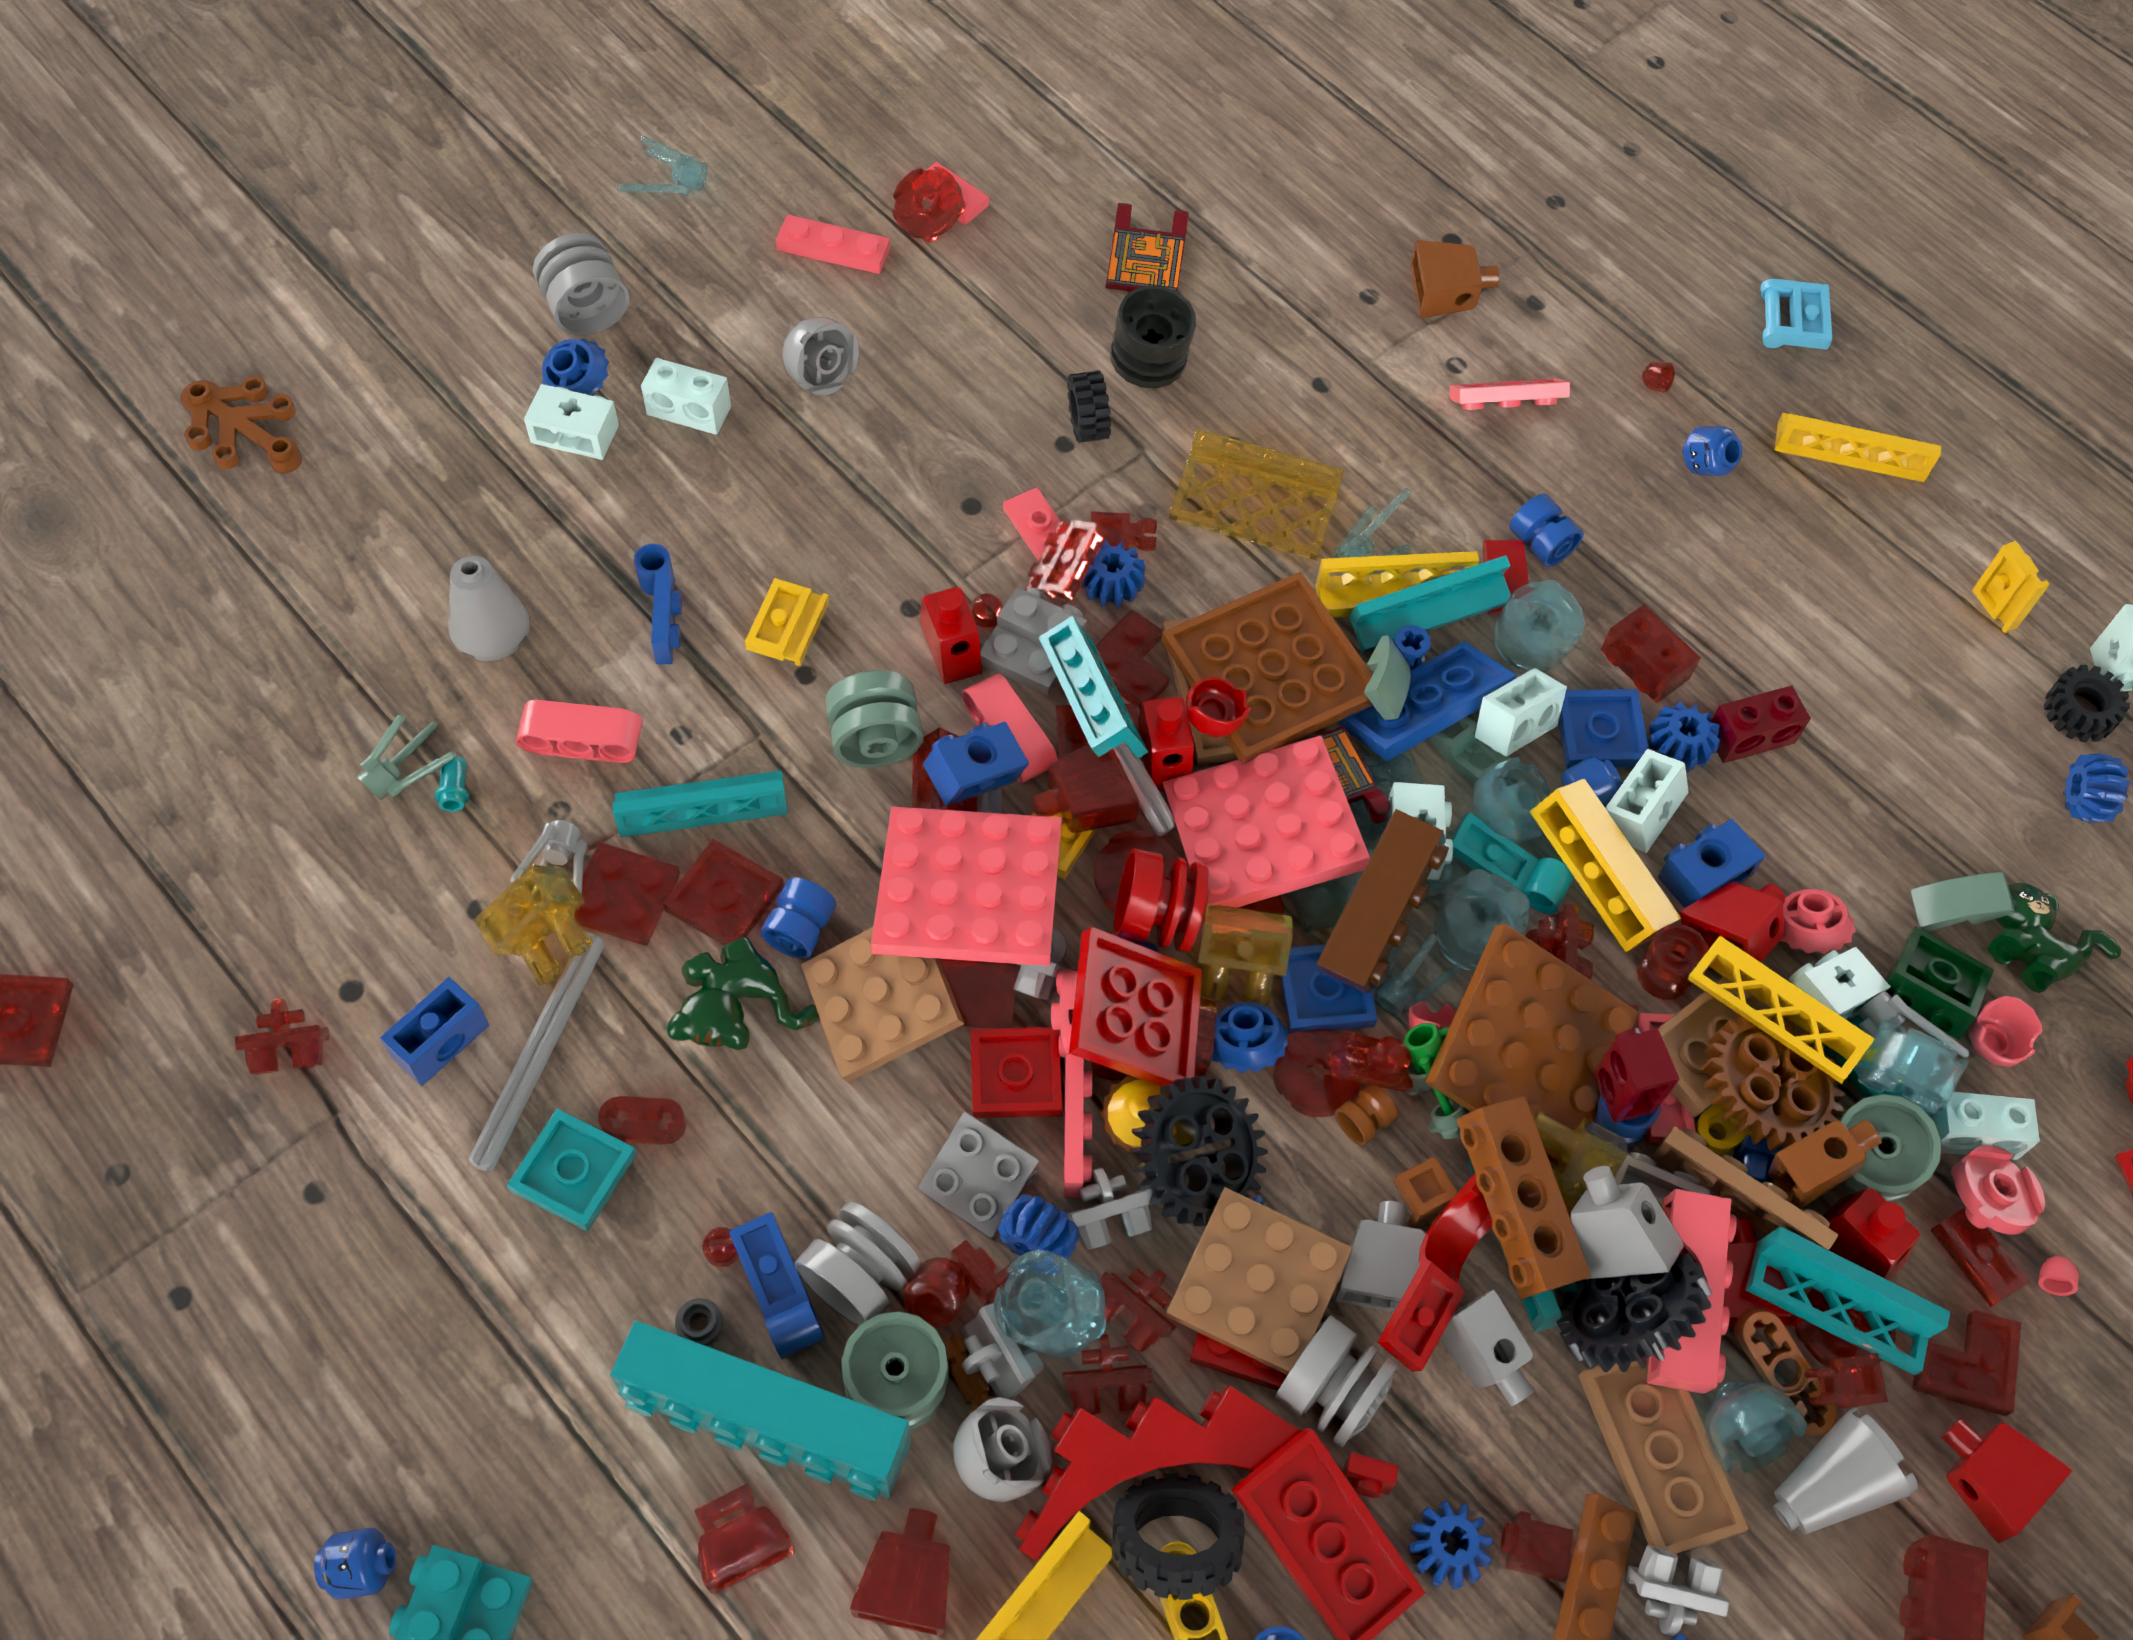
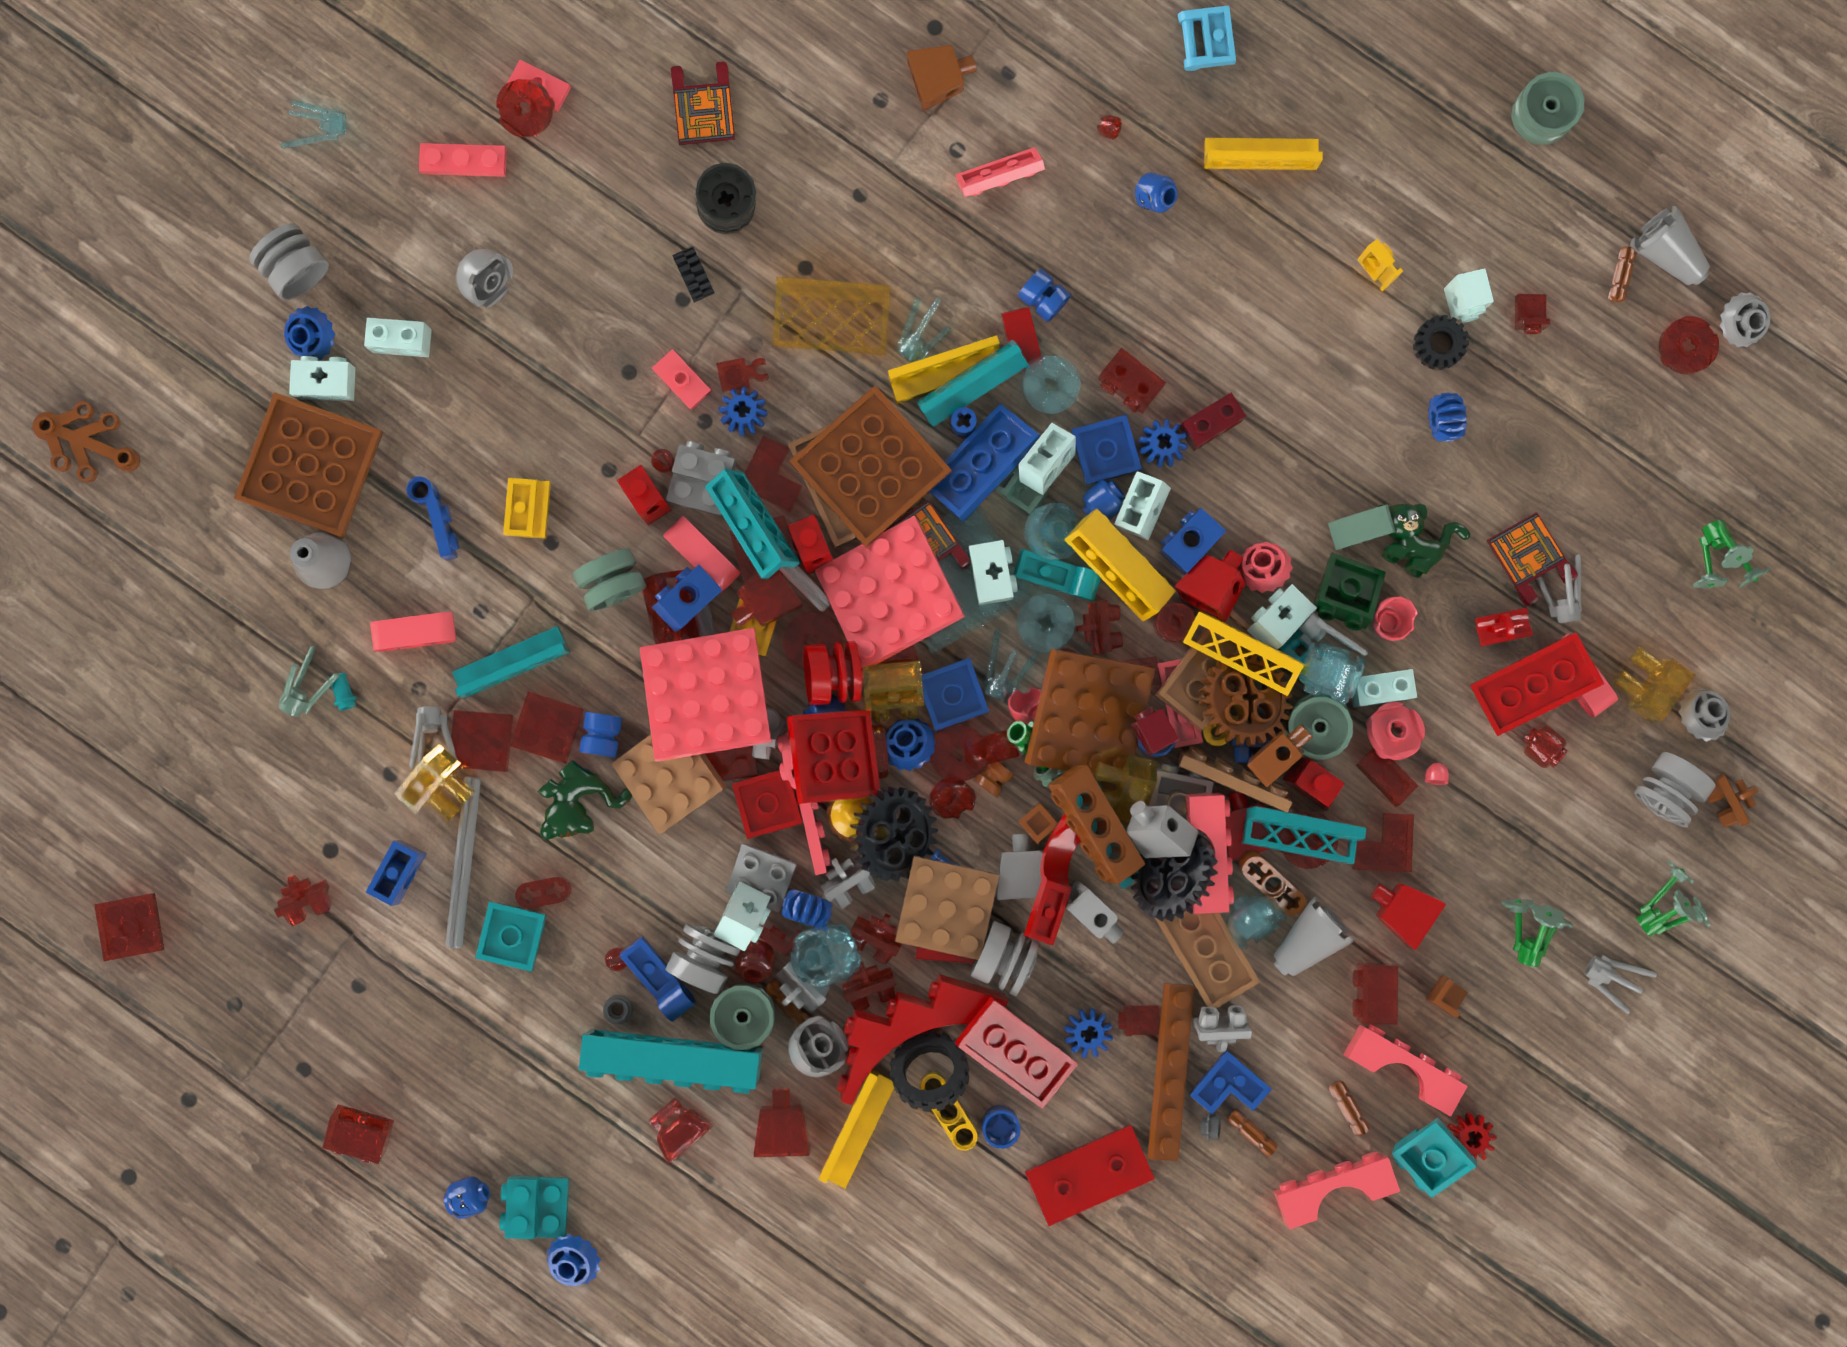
camera: 10 degrees left, 25 degrees up
clear red plate [1024,520,1107,601] -> none
red hair [1185,677,1251,738] -> none
reddish brown brick [1316,809,1449,994] -> none
red plate [1343,1452,1399,1498] -> none
sand green slope [1363,635,1410,721] -> none
clear red plate [1804,1353,1888,1408] -> none
none -> dark orange plate [234,392,384,538]
none -> clear red brick [322,1104,394,1164]
none -> light aqua brick [713,881,771,951]
none -> clear red hair [929,777,977,819]

